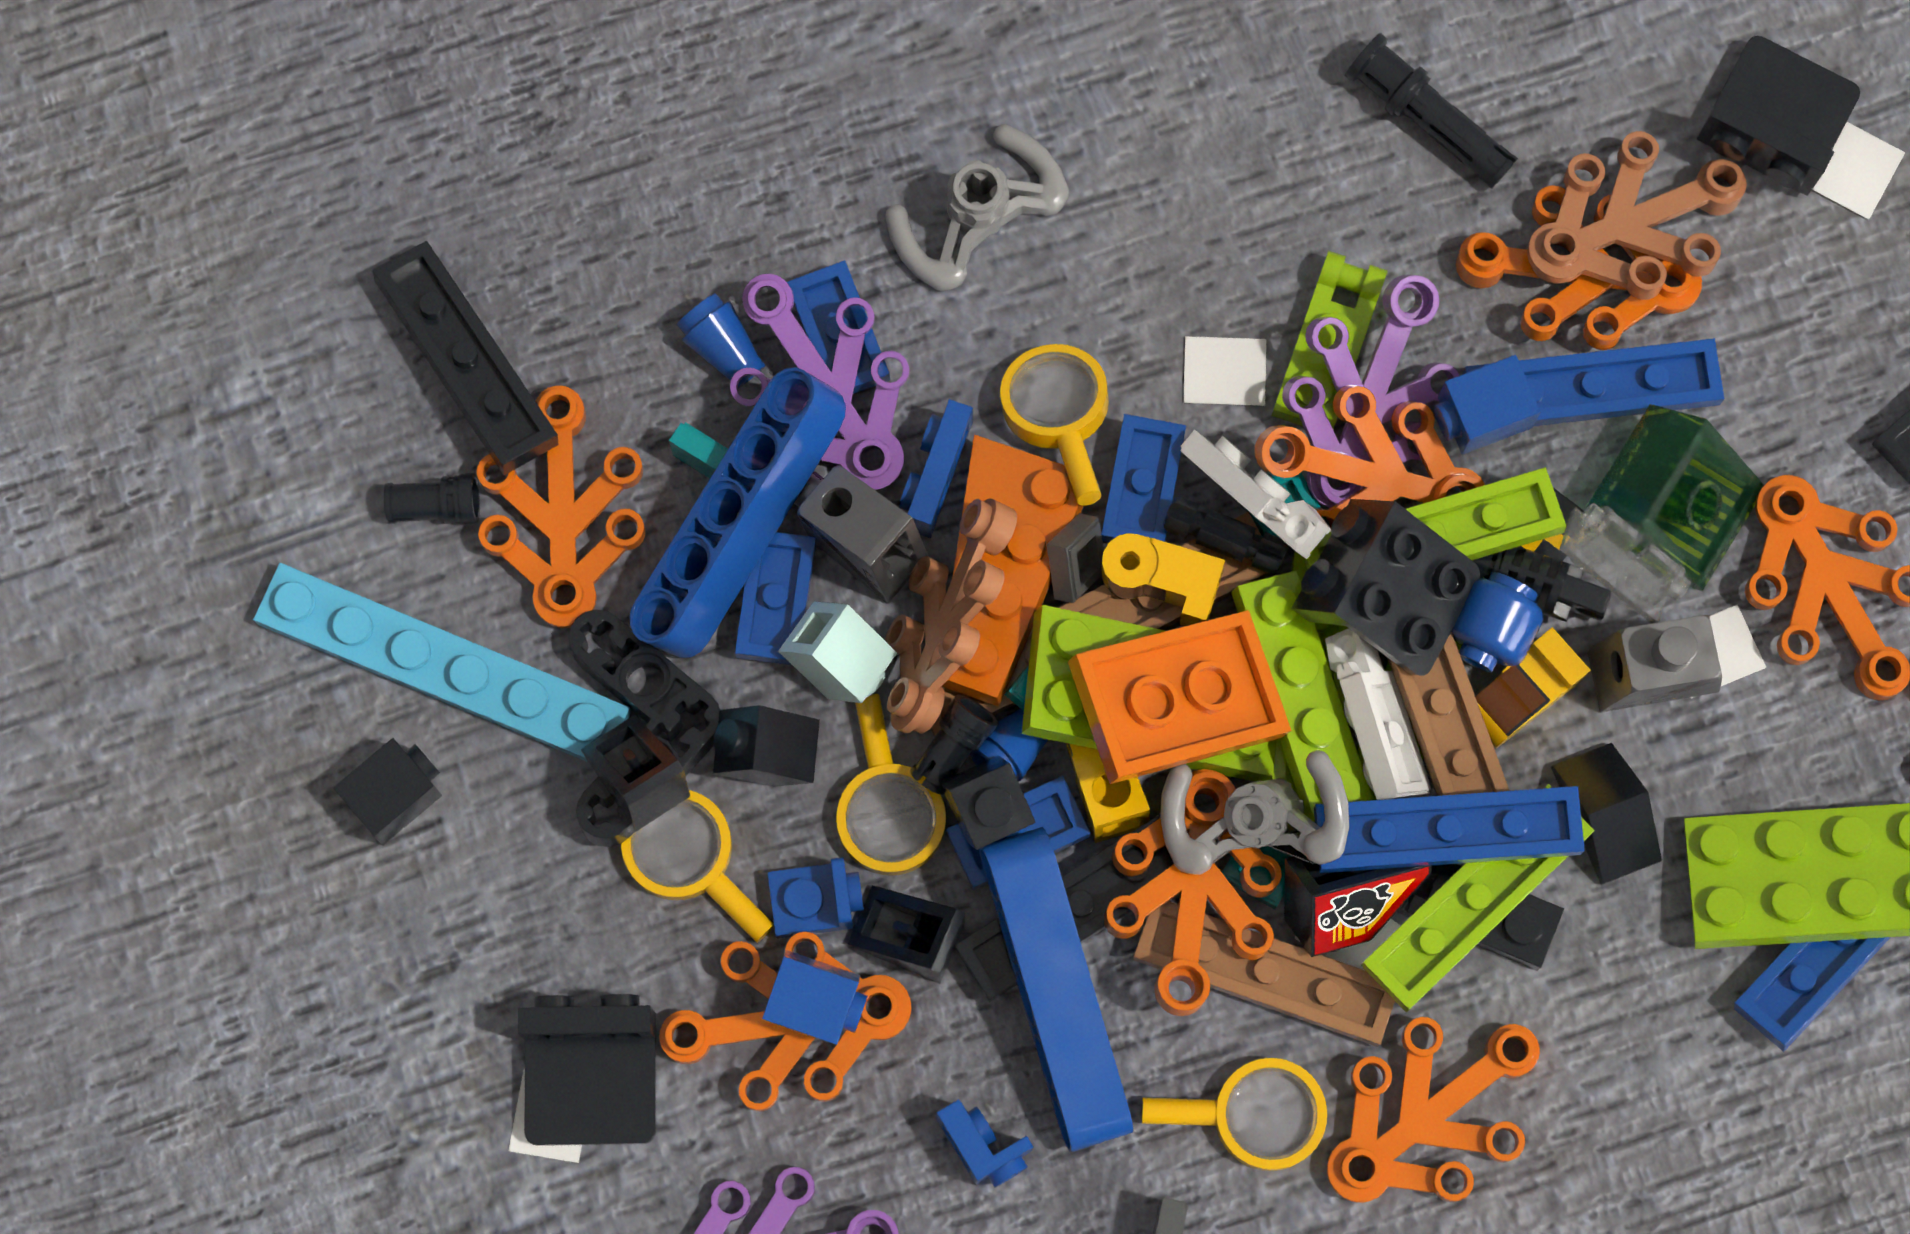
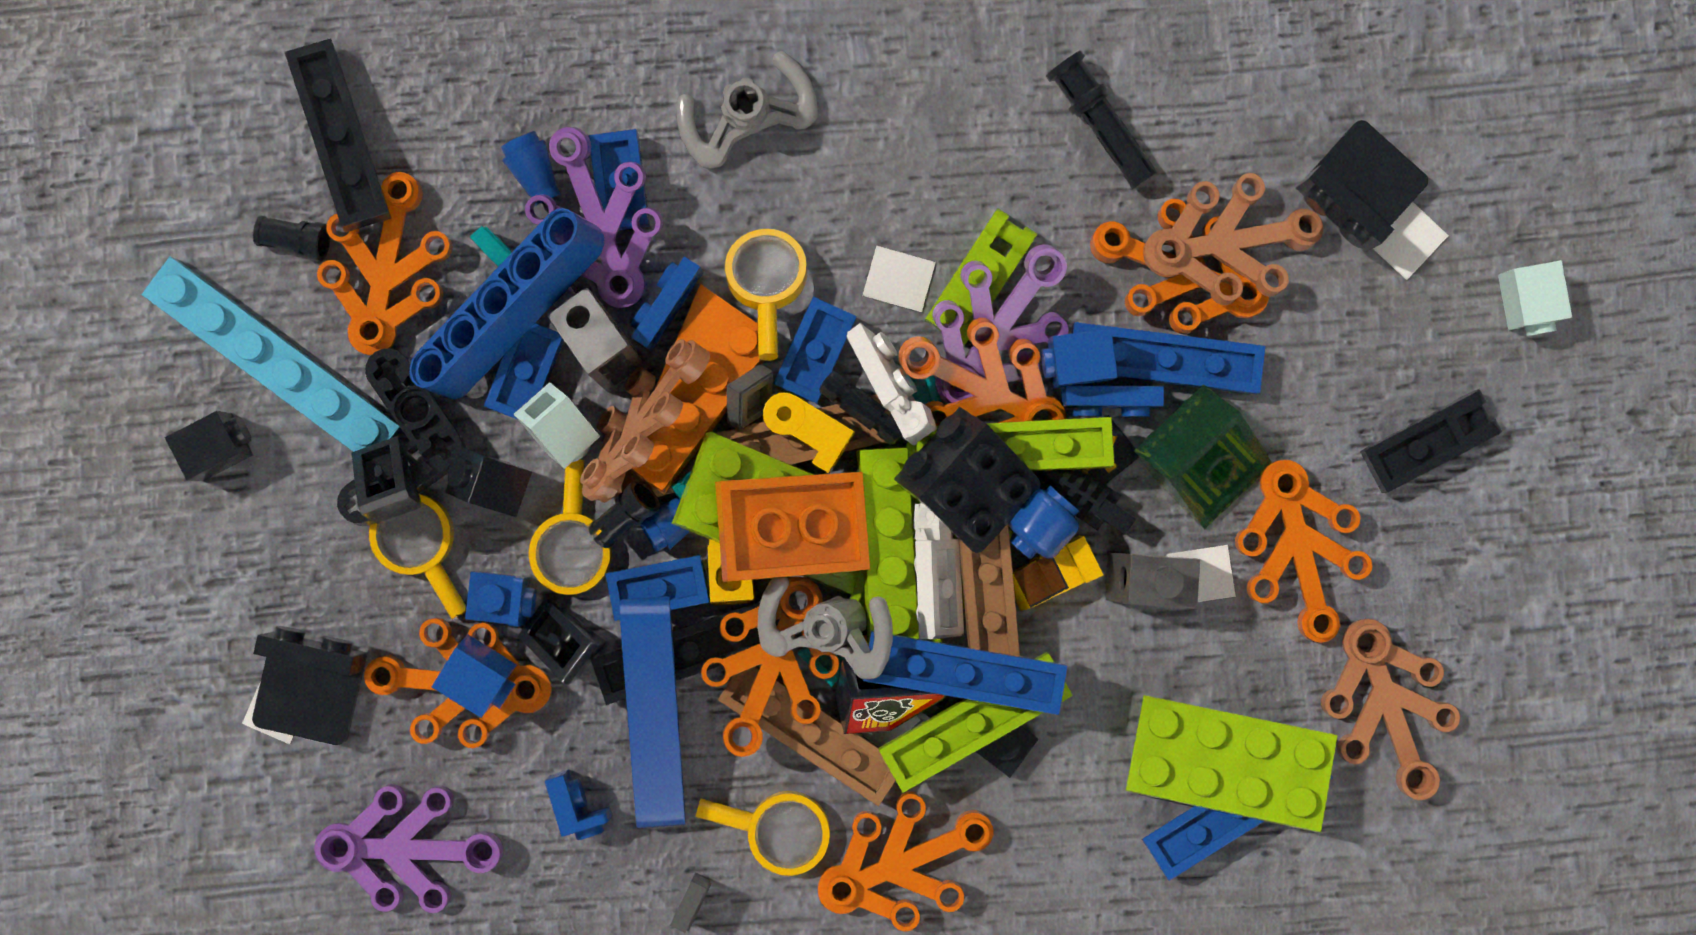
camera: 15 degrees right, 10 degrees up
black brick [940,755,1036,850] -> none
black slope [1551,742,1662,885] -> none
clear hinge [1559,503,1691,624] -> none
none -> blue plate [1061,386,1164,417]

